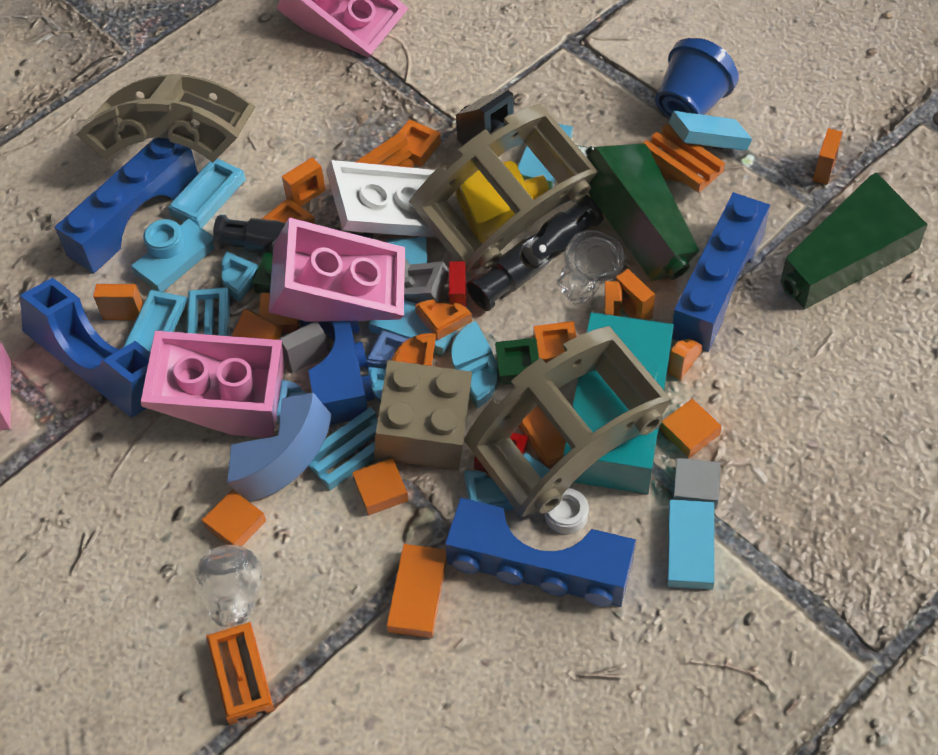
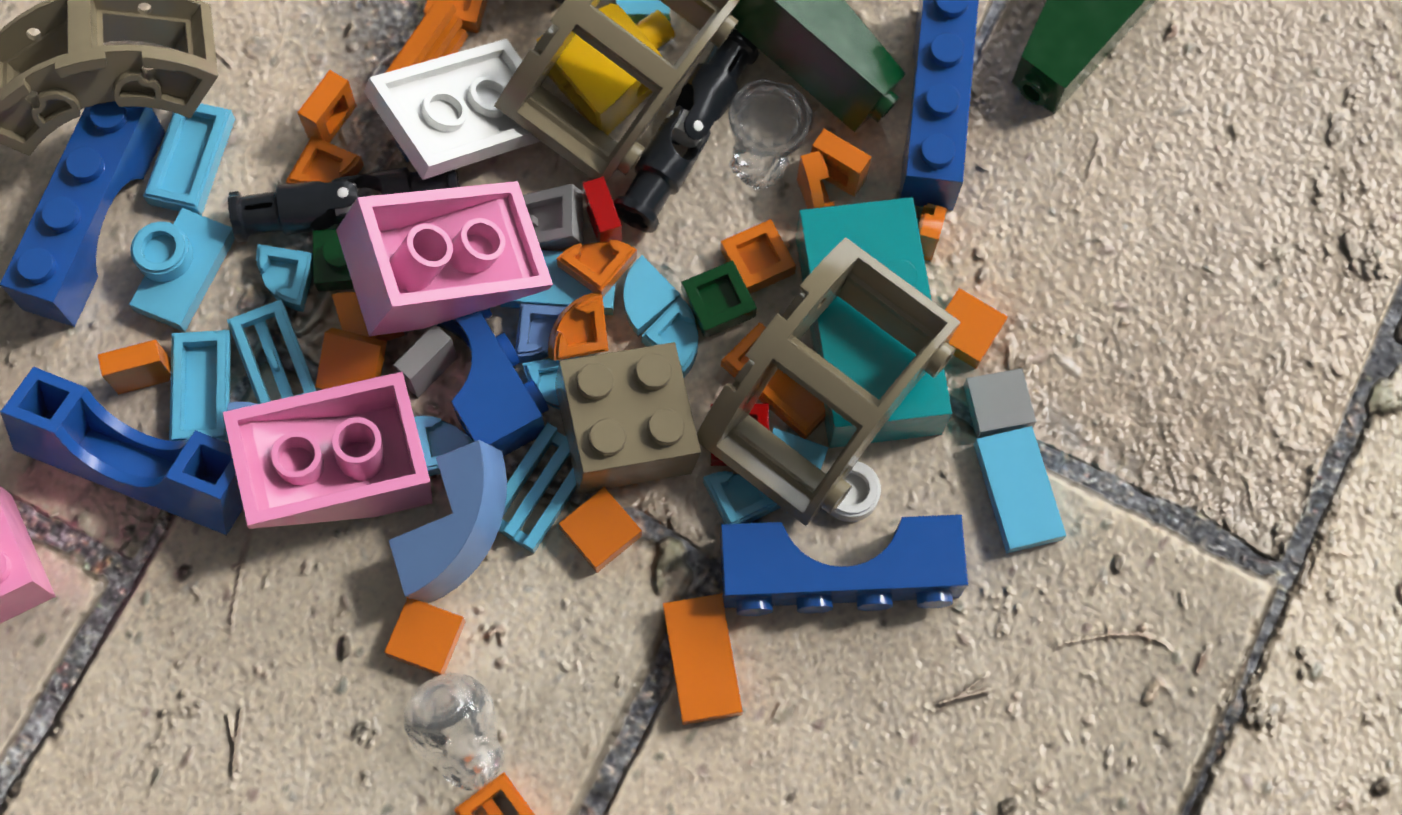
camera: 25 degrees left, 15 degrees up
medium azure tile [387,237,428,264] -> none

